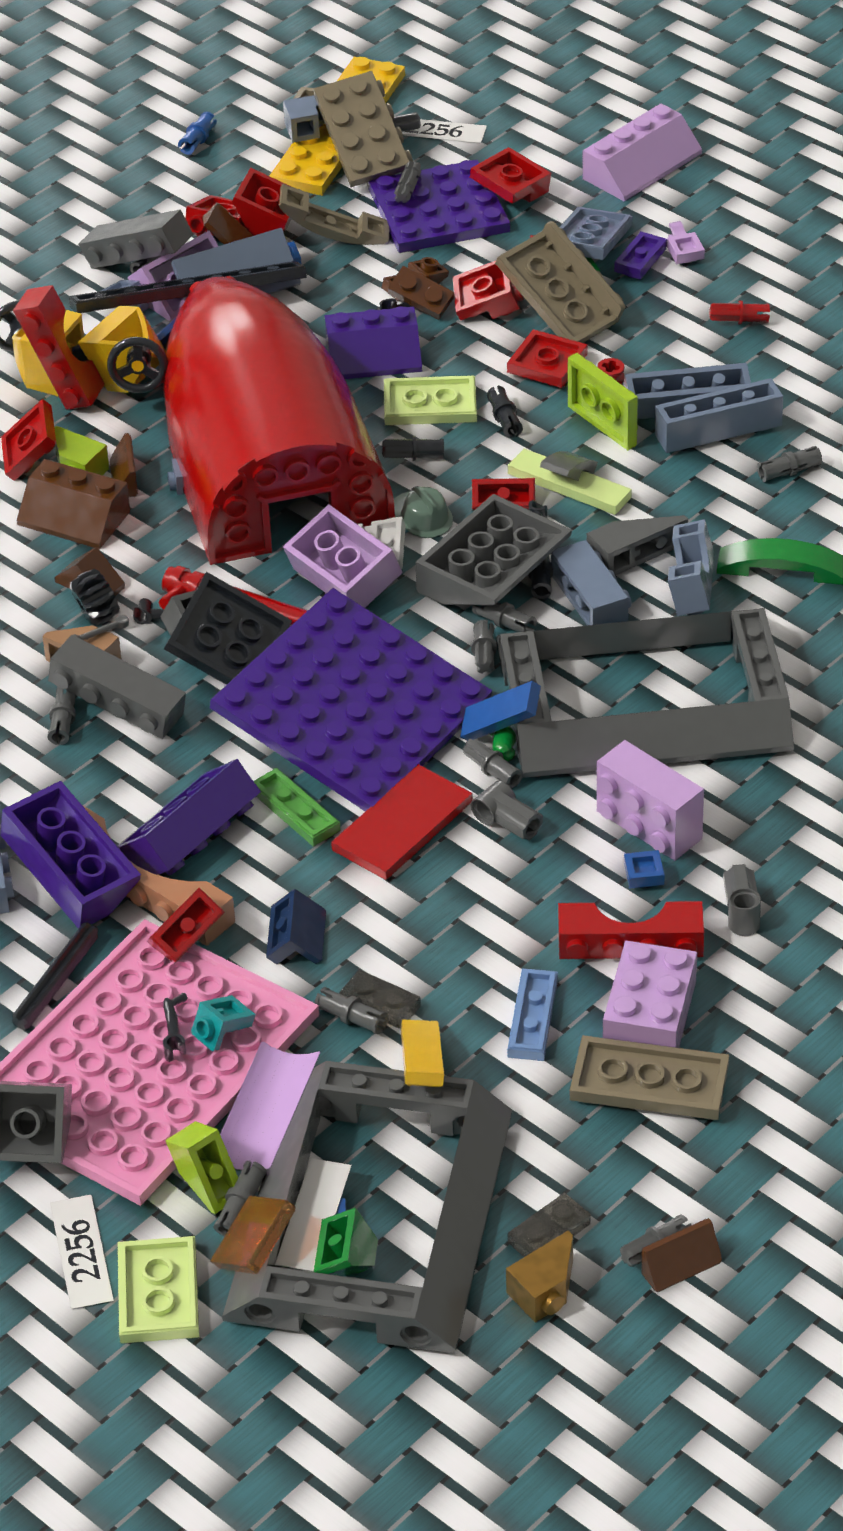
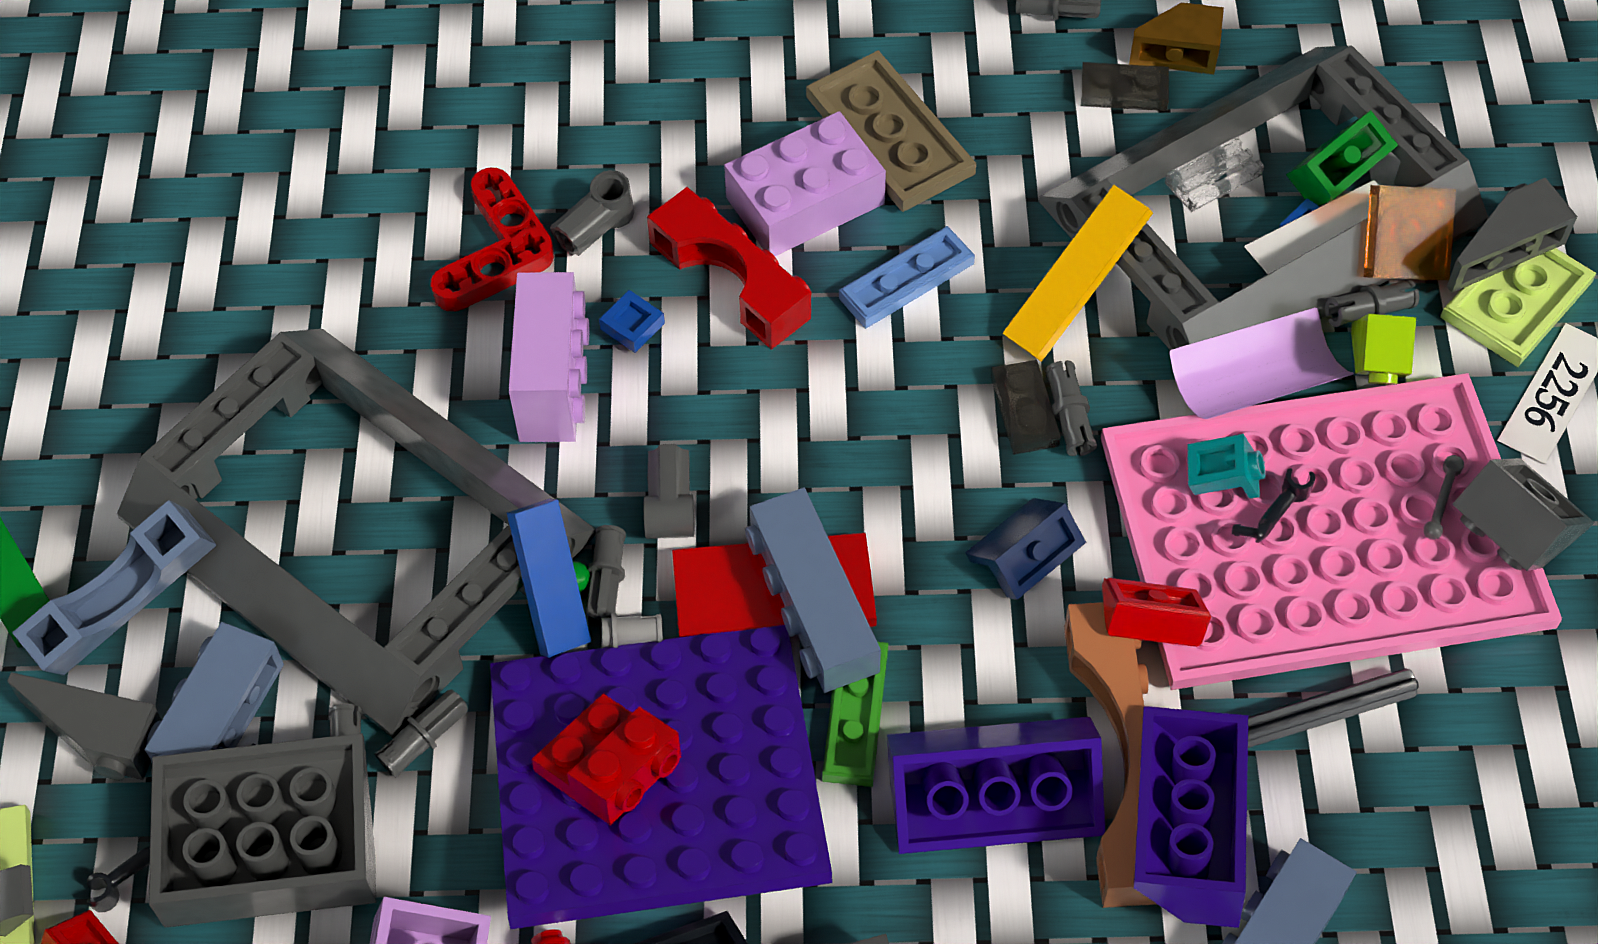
camera: 135 degrees left, 15 degrees up
none -> red beam [431,167,554,311]
none -> red plate [531,693,681,825]
none -> light grey pin [601,612,663,648]
none -> sand blue brick [745,487,881,693]
none -> clear tile [1165,136,1264,212]
none -> dark grey hinge [1423,455,1464,540]
none -> dark grey slope [1447,178,1578,293]

